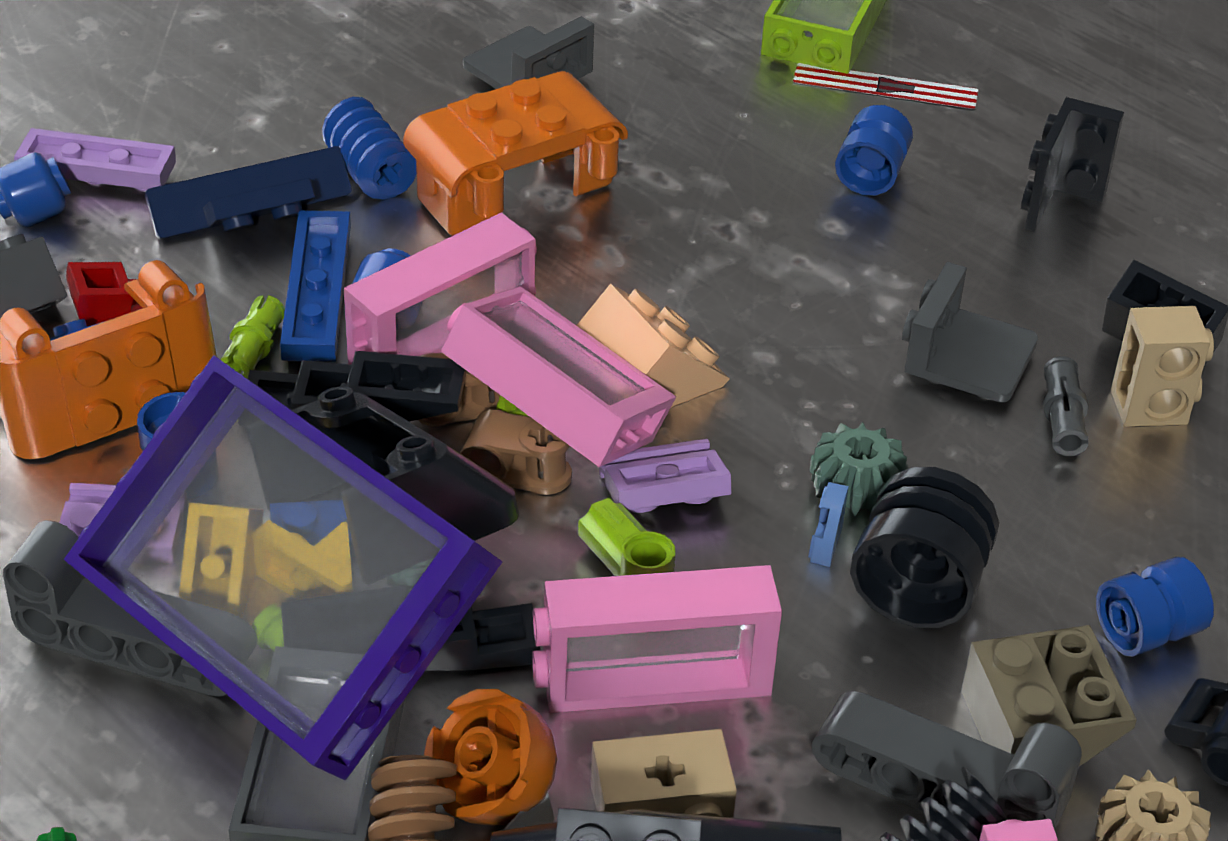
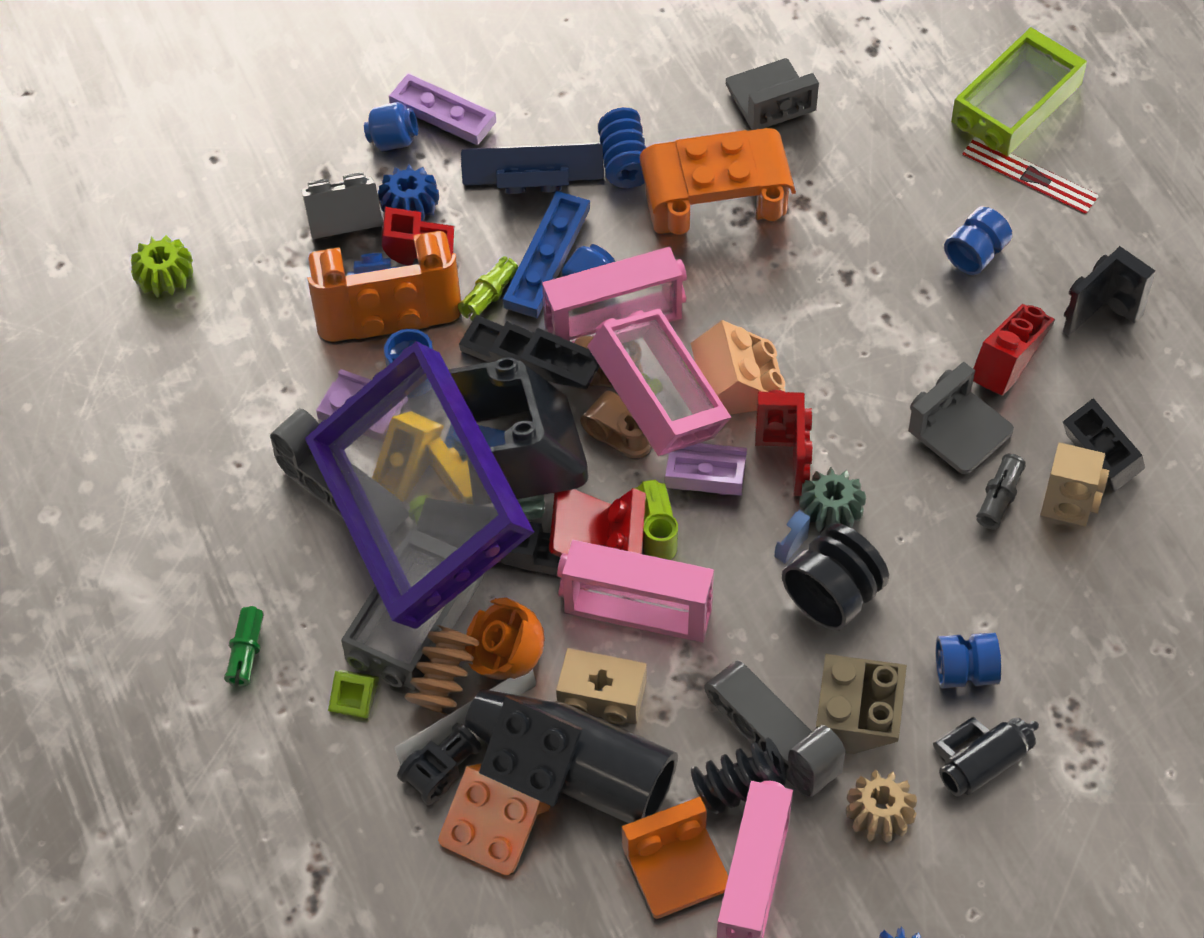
camera: 25 degrees right, 15 degrees up
none -> blue gear [378,164,439,221]
none -> bracket [549,488,646,557]
none -> red bracket [755,390,813,496]
none -> red slope [973,304,1055,396]

